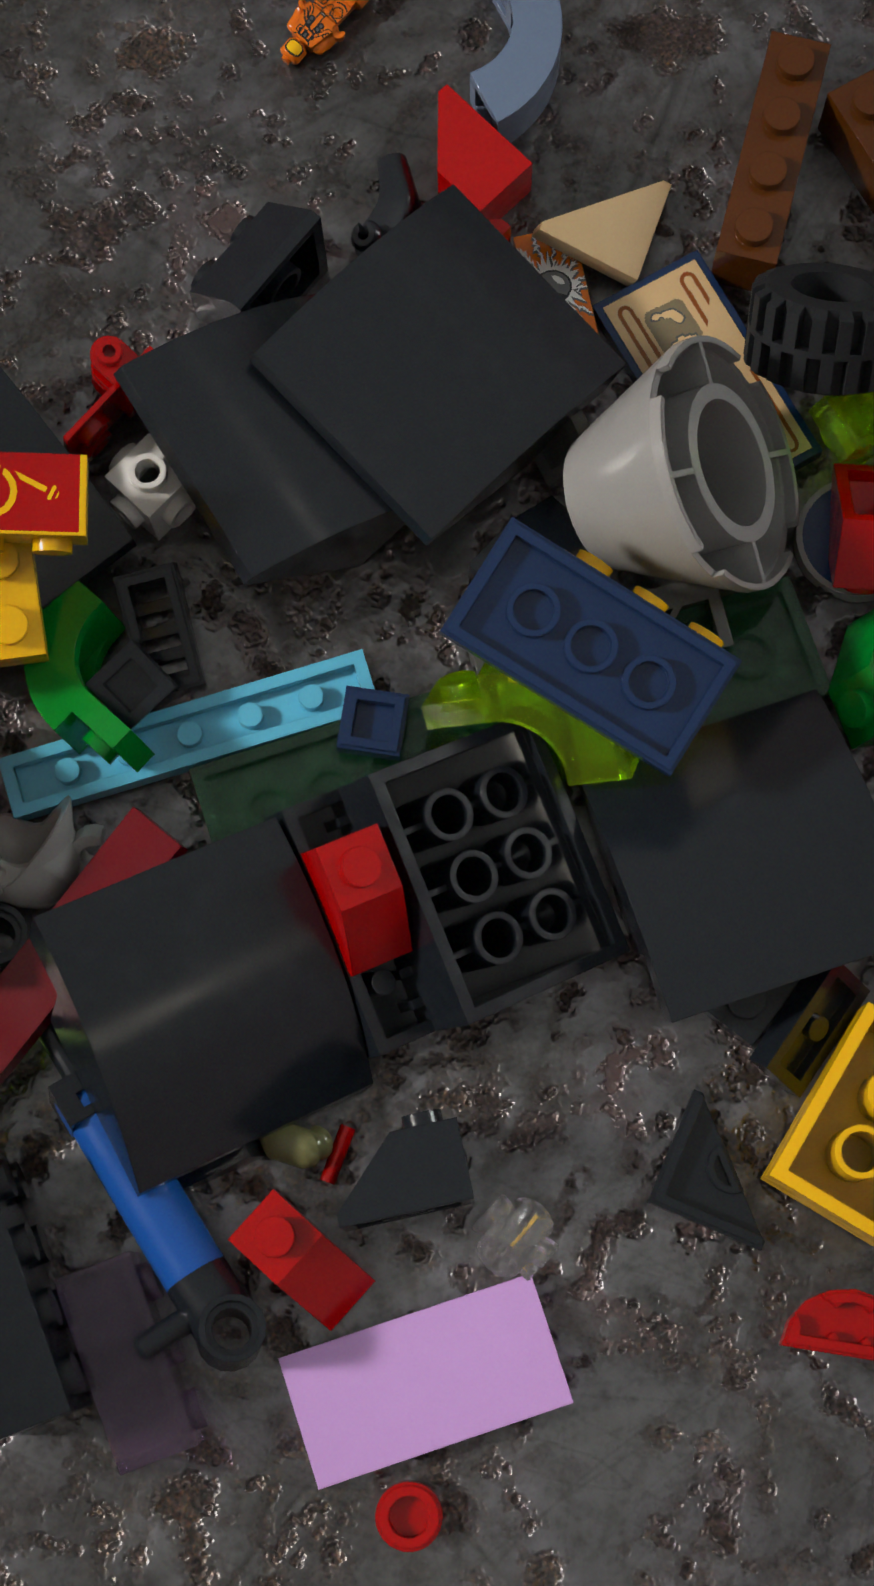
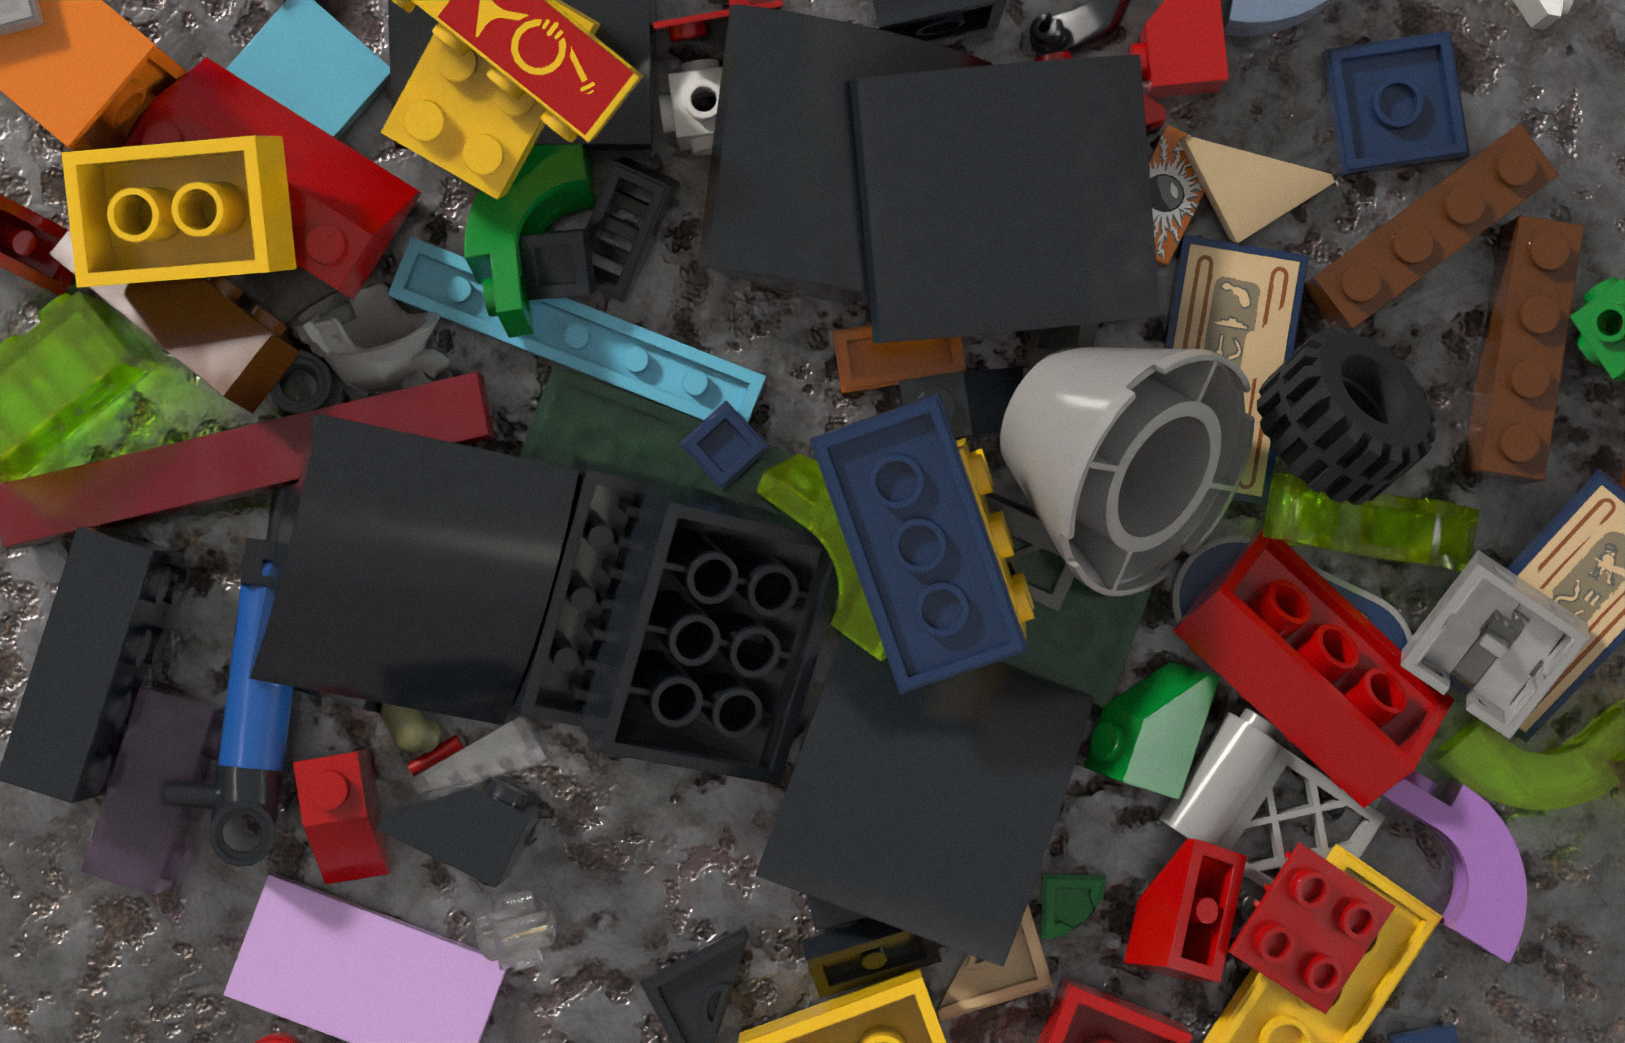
camera: 40 degrees right, 10 degrees up
red slope [301,823,413,977] -> none
none -> clear slope [412,716,553,794]
none -> orange tile [832,325,967,395]
none -> dark blue tile [1322,31,1470,177]

